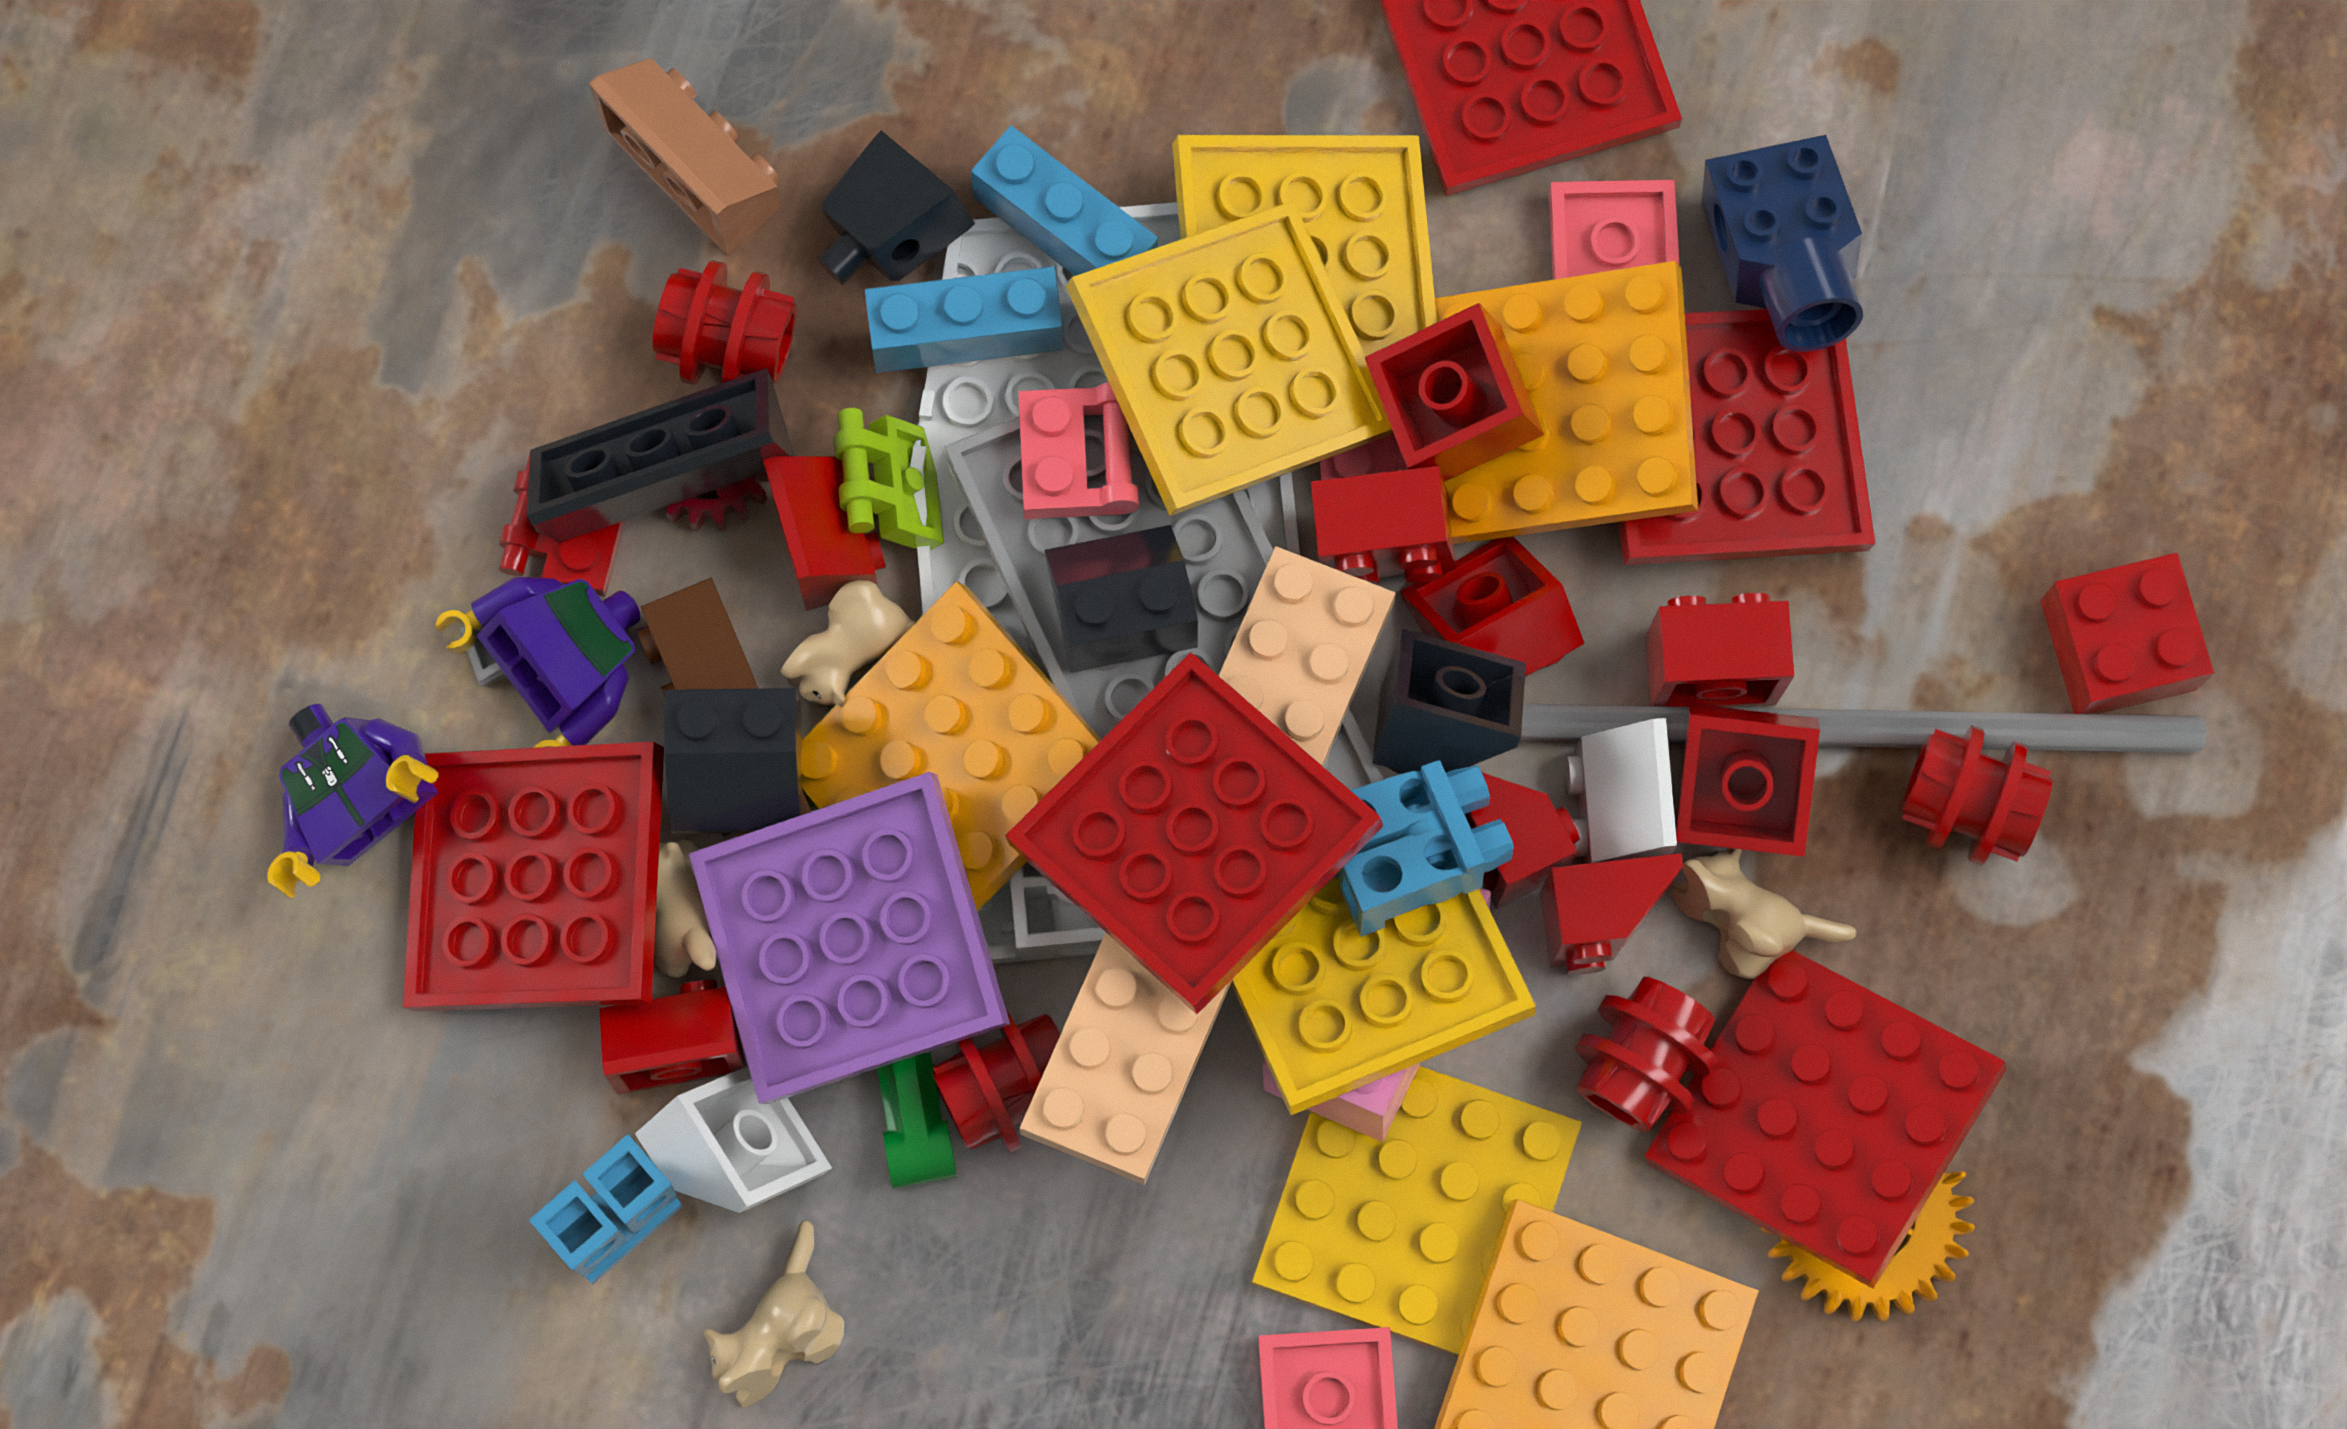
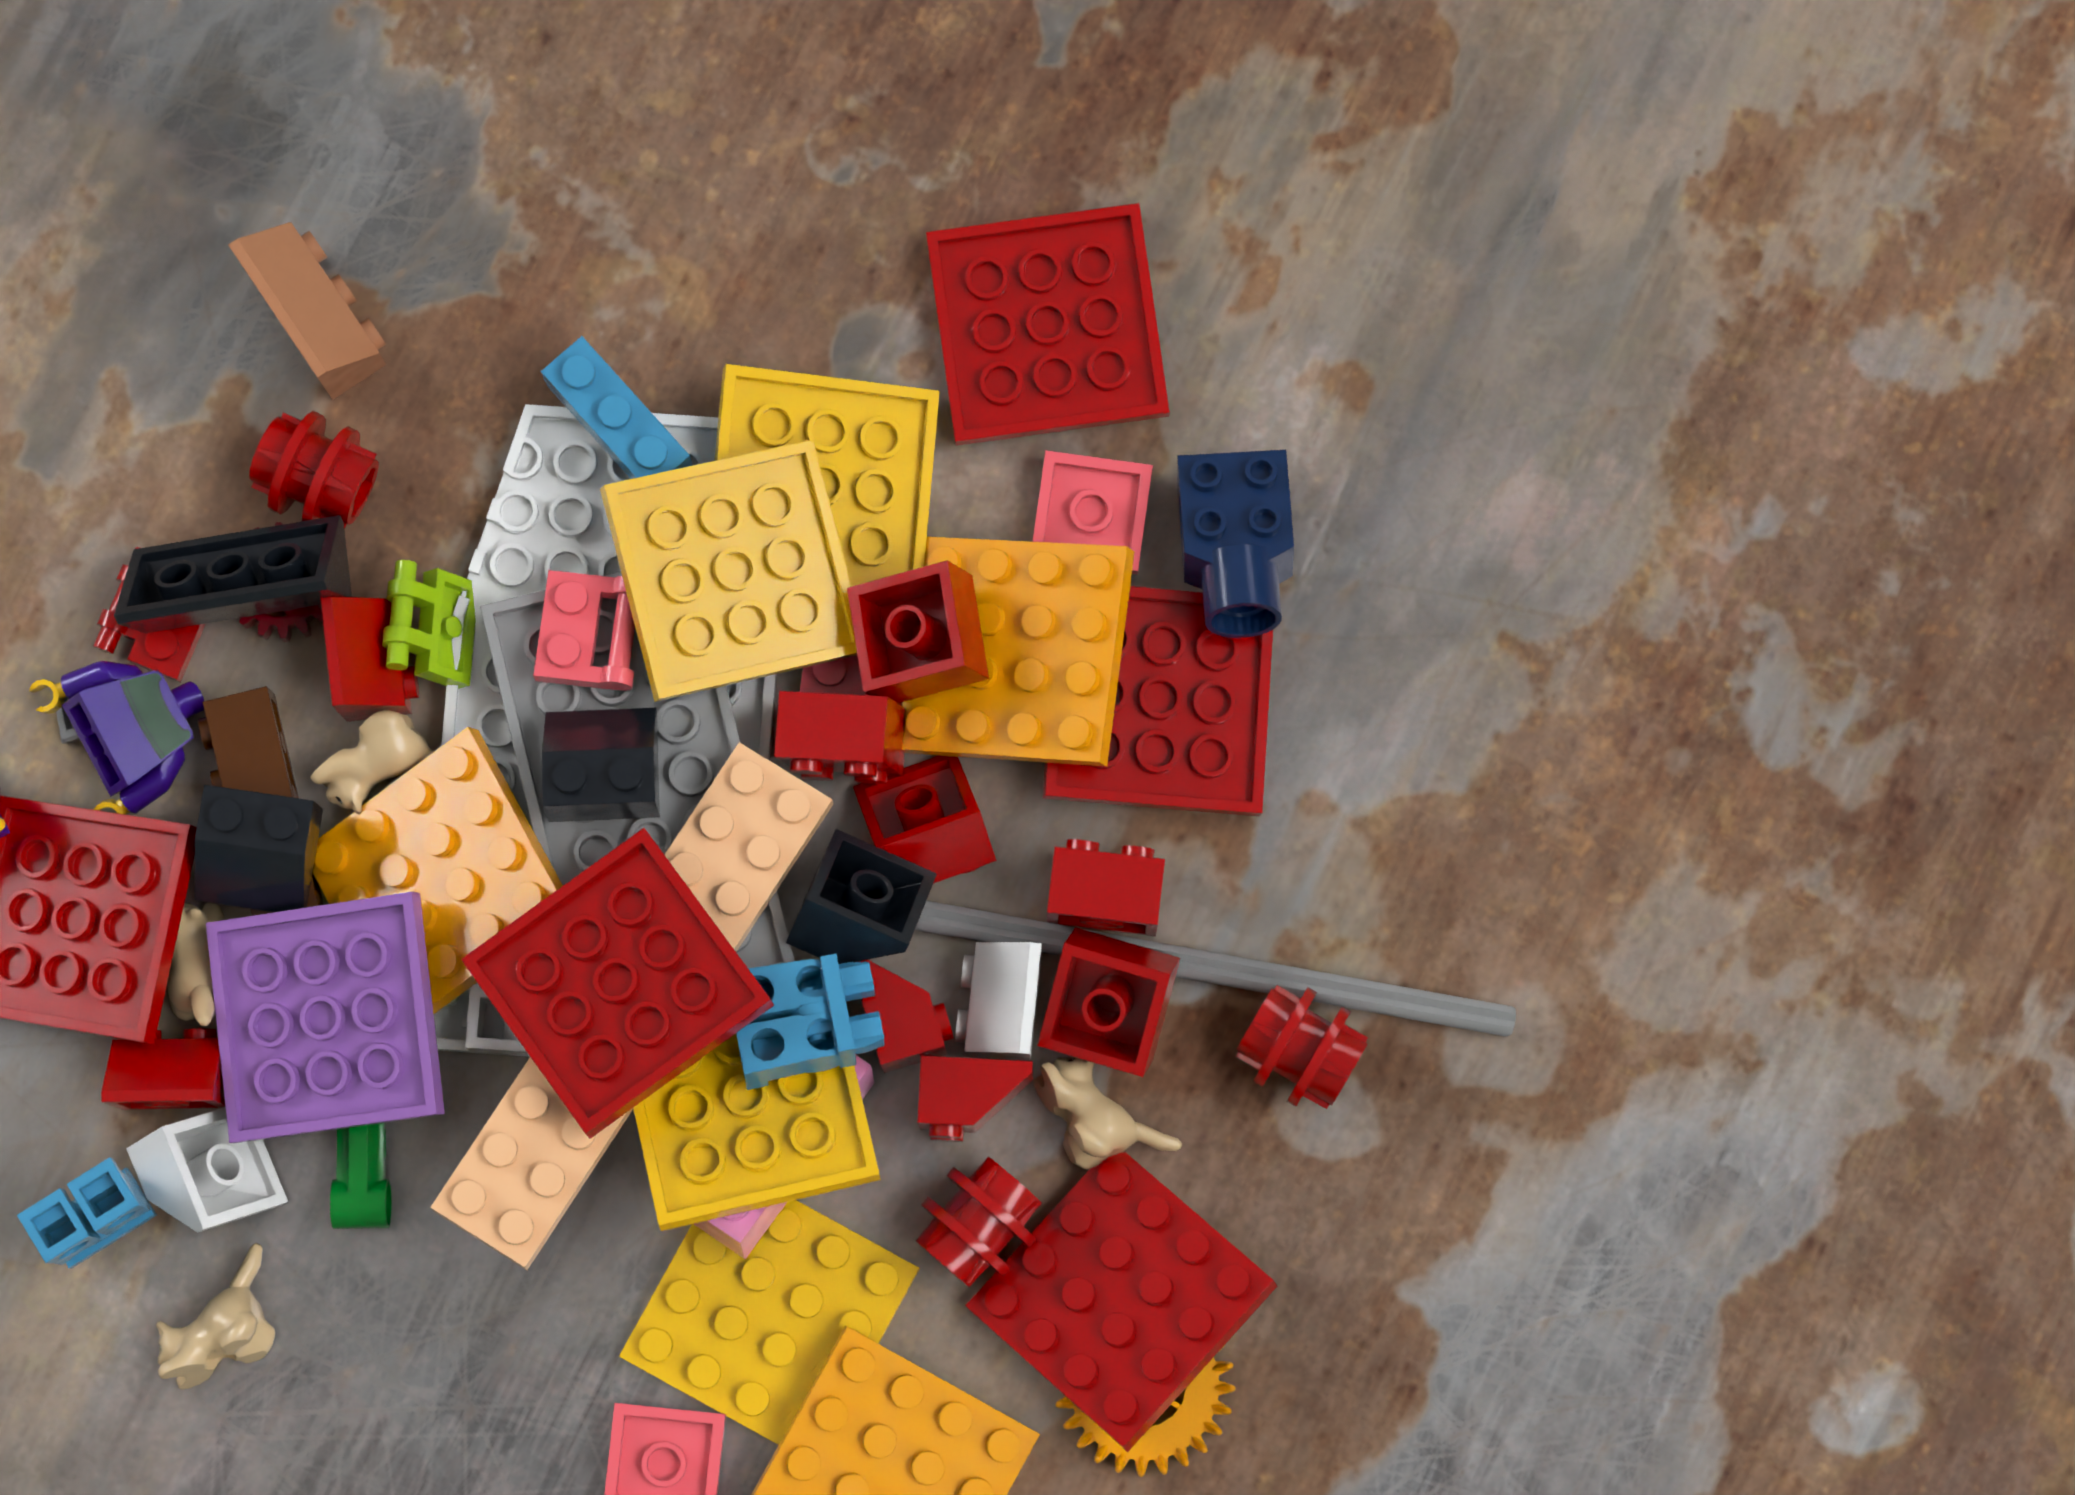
camera: 15 degrees right, 5 degrees up
black torso [817,130,975,285] -> none
dark azure brick [865,266,1064,373] -> none
red piece [931,1010,1061,1154] -> none
red brick [2040,552,2214,714] -> none

